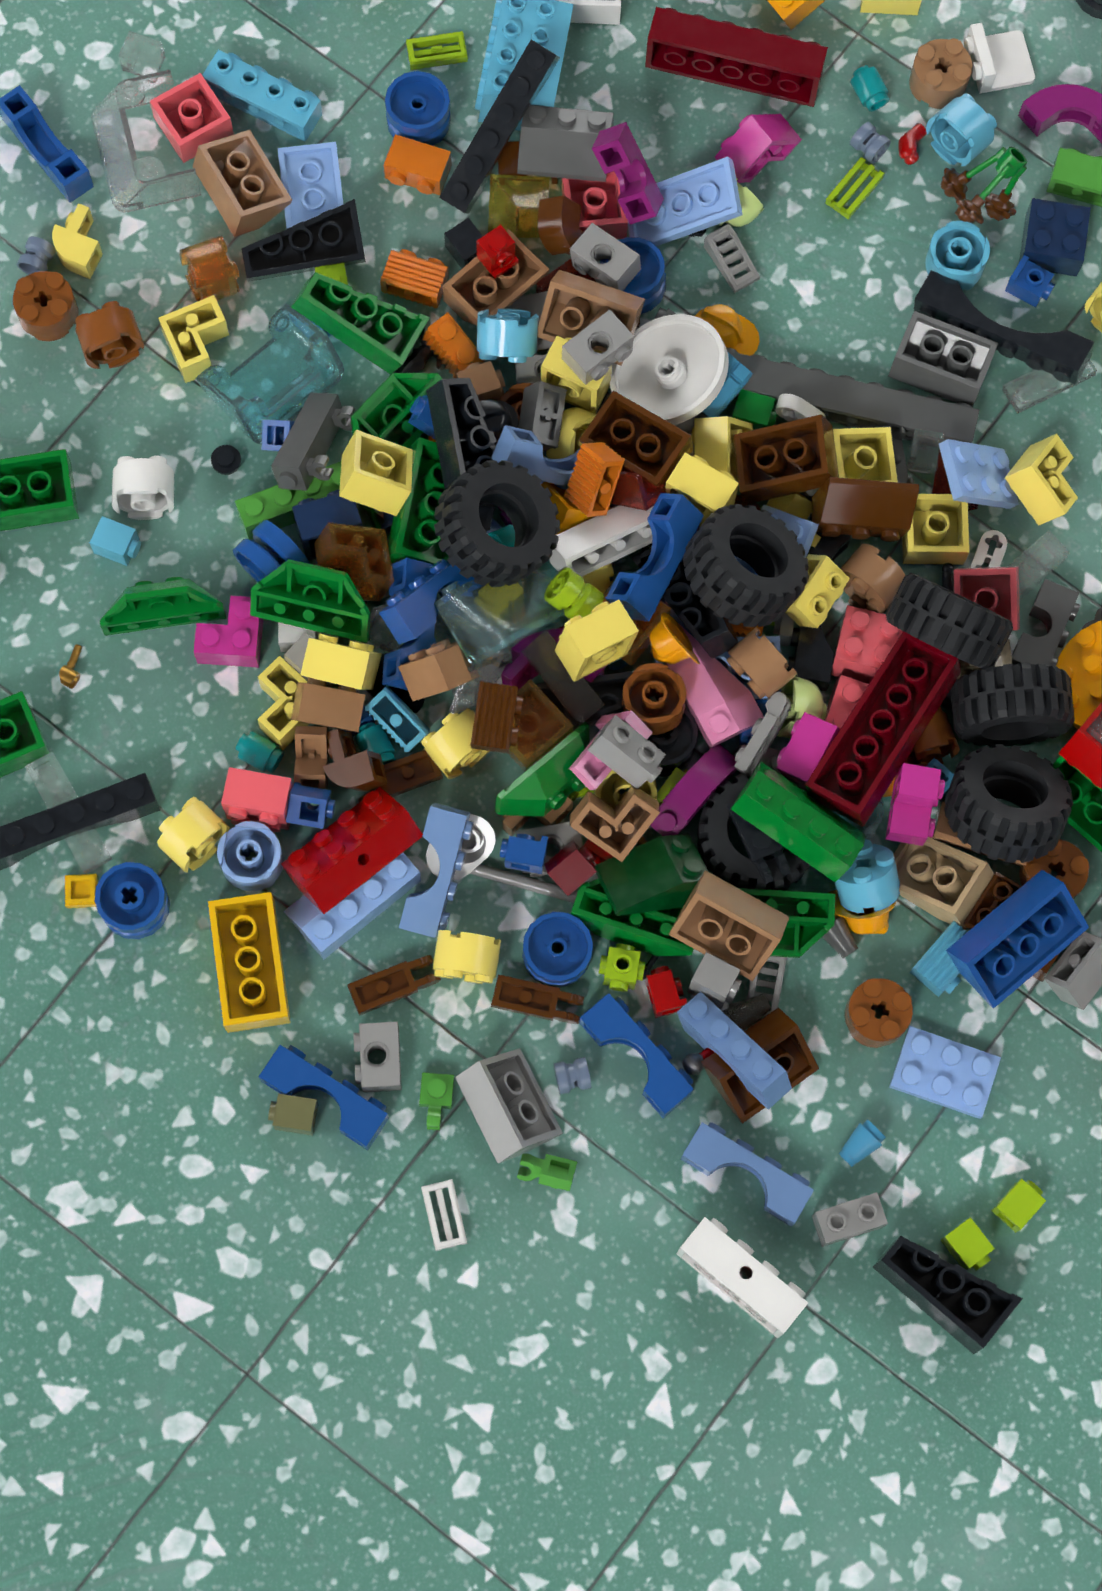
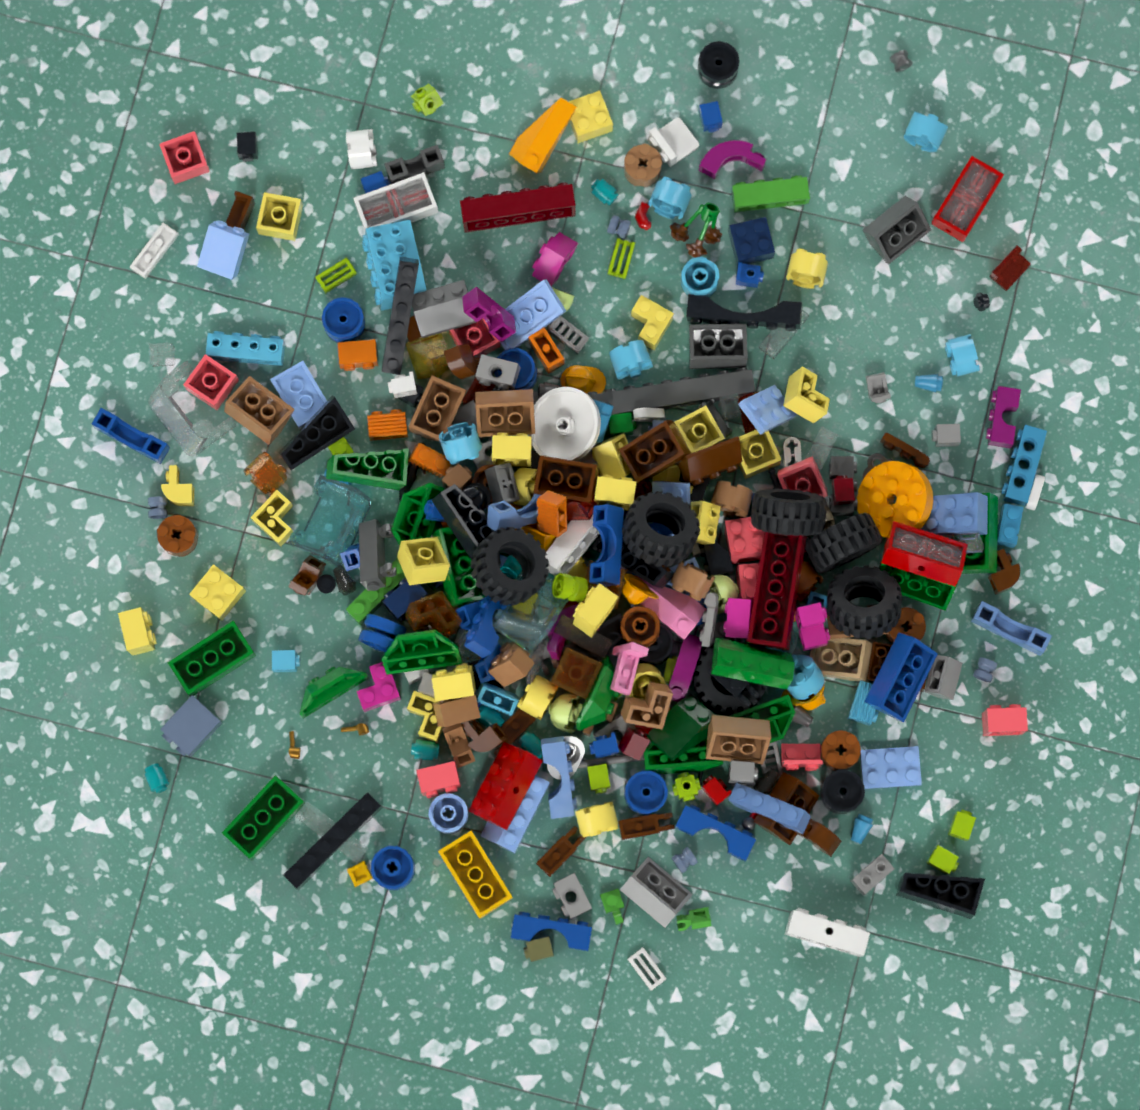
camera: 20 degrees left, 5 degrees up
dark orange brick [75,301,144,369] -> none
white brick [112,456,174,520] -> none
light yellow brick [157,797,230,873] -> none
blue brick [286,782,336,829] -> none
reddish brown brick [471,681,523,754] -> none
red brick [476,224,519,279] -> none
light grey brick [562,310,634,385] -> none
light grey brick [588,715,666,789] -> none
medium blue arch [680,1122,814,1227] -> none
none -> light yellow brick [189,564,246,621]
none -> reddish brown brick [288,555,326,596]
none -> clear smoke cone [333,566,357,595]
none -> pearl gold hand [341,723,369,736]
none -> white brick [388,371,417,398]
none -> teal brick [518,731,543,759]
none -> orange brick [528,327,565,374]
none -> yellowish green cylinder [548,693,583,733]
none -> lime brick [587,764,610,794]
none -> medium azure brick [609,340,653,379]
none -> light yellow brick [631,295,674,350]
none -> blue brick [699,101,723,133]
none -> coral bracket [781,744,823,771]
none -> reddish brown brick [794,818,842,857]
none -> black wheel [820,770,865,814]
none -> dark red brick [832,475,855,505]

